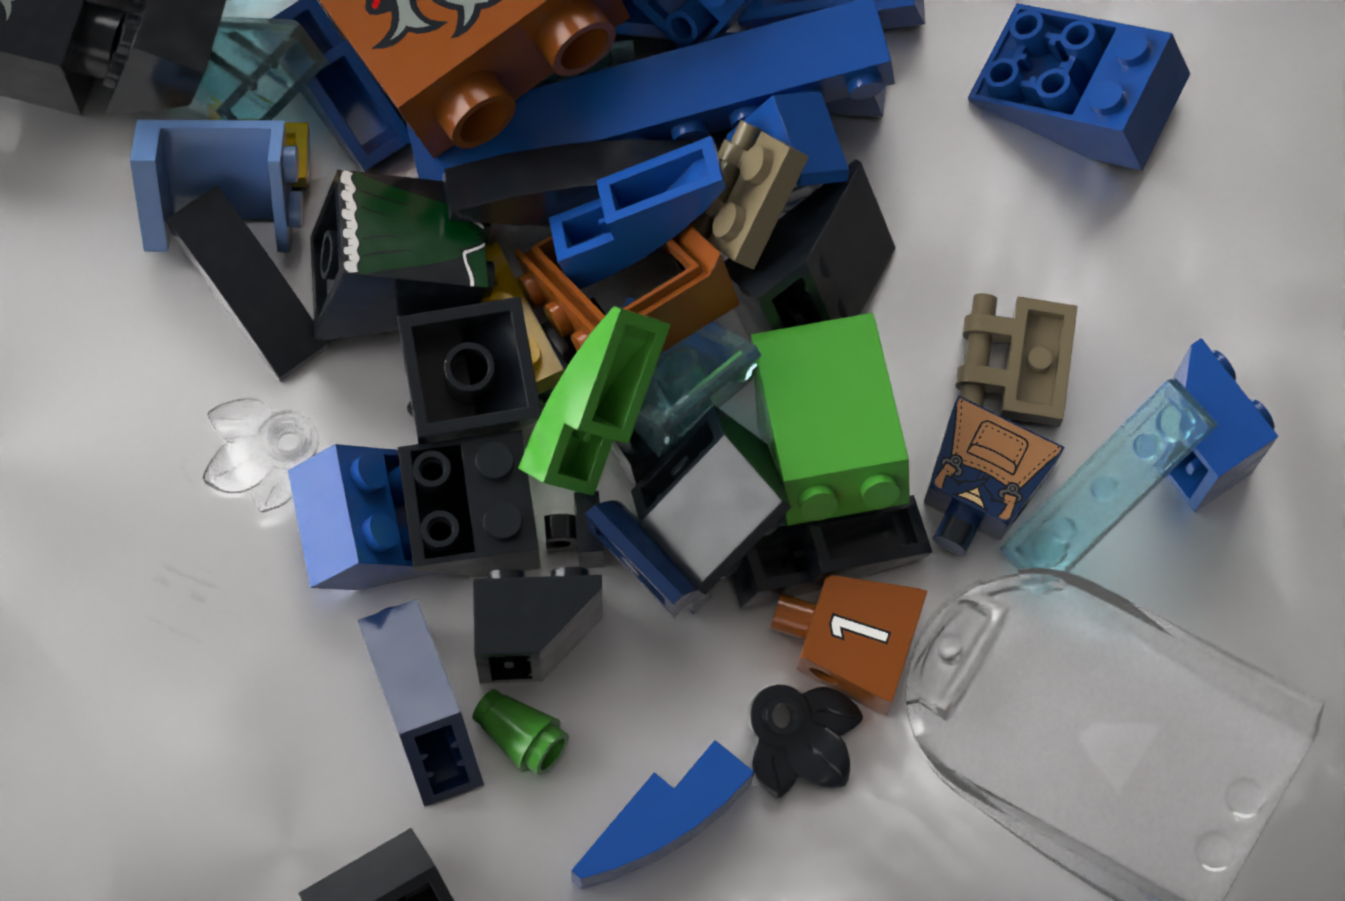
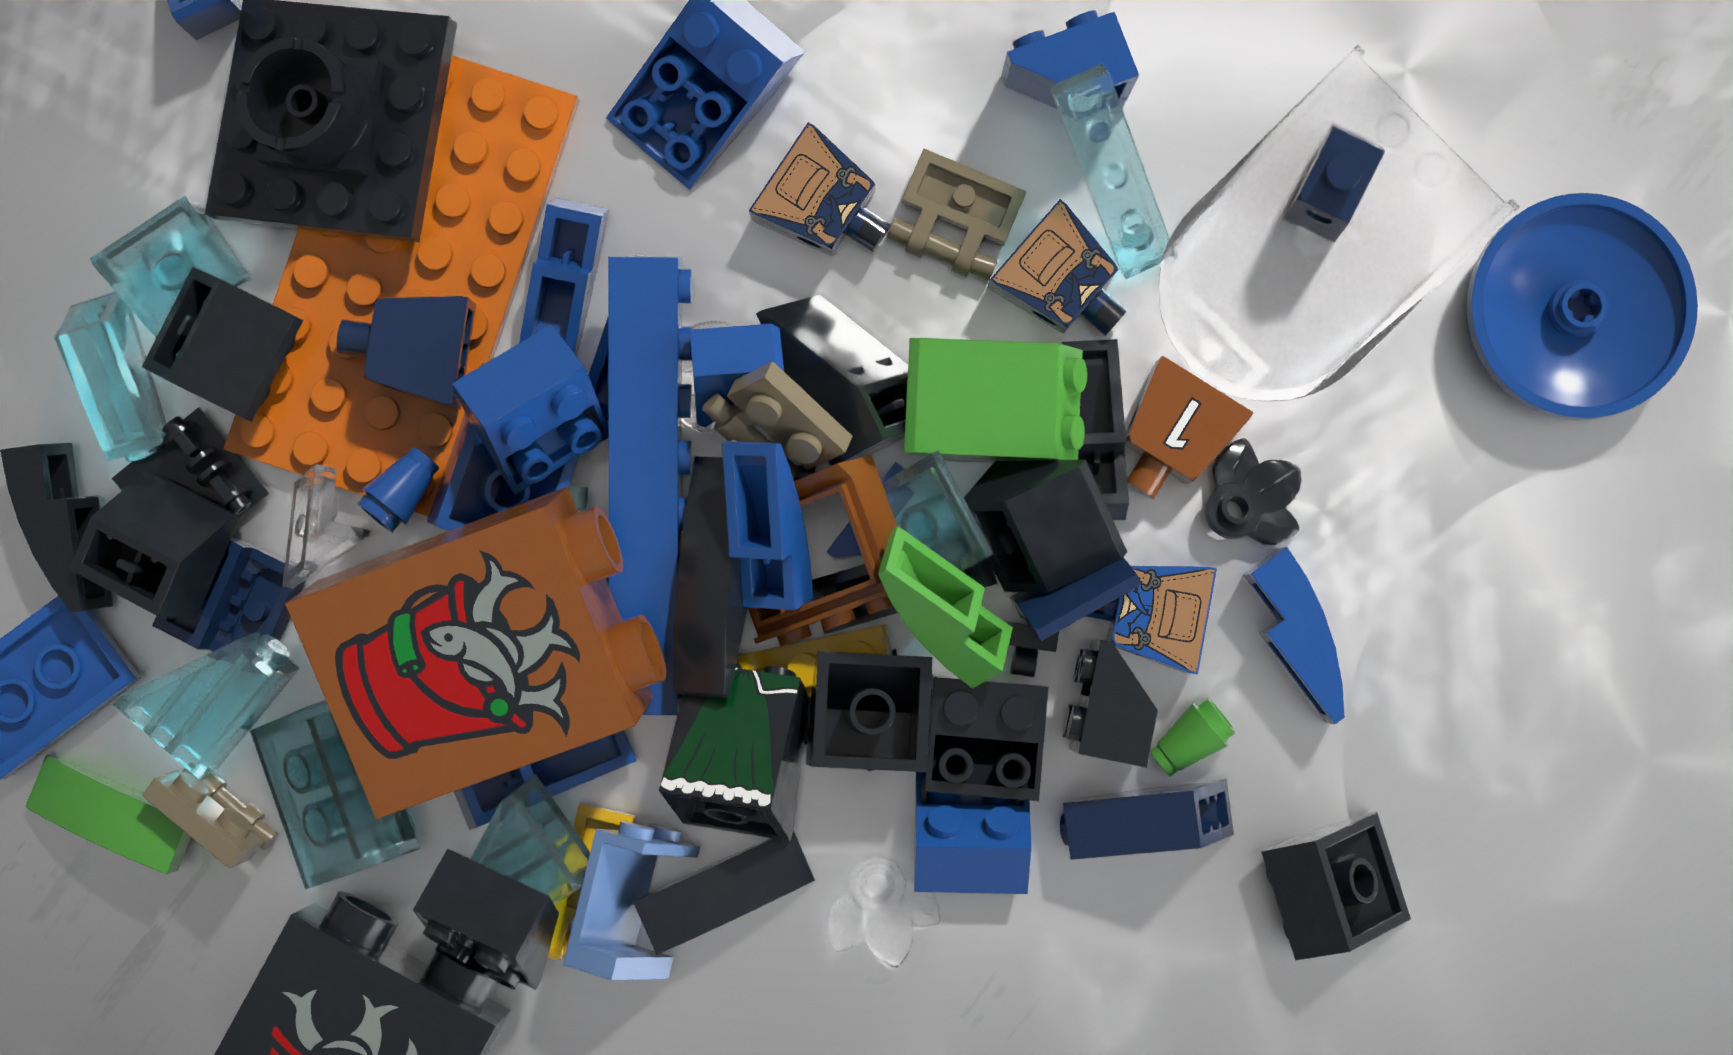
camera: 75 degrees left, 15 degrees up
none -> torso [749,122,891,256]
none -> torso [1085,566,1217,674]
none -> dark blue torso [1284,122,1385,243]

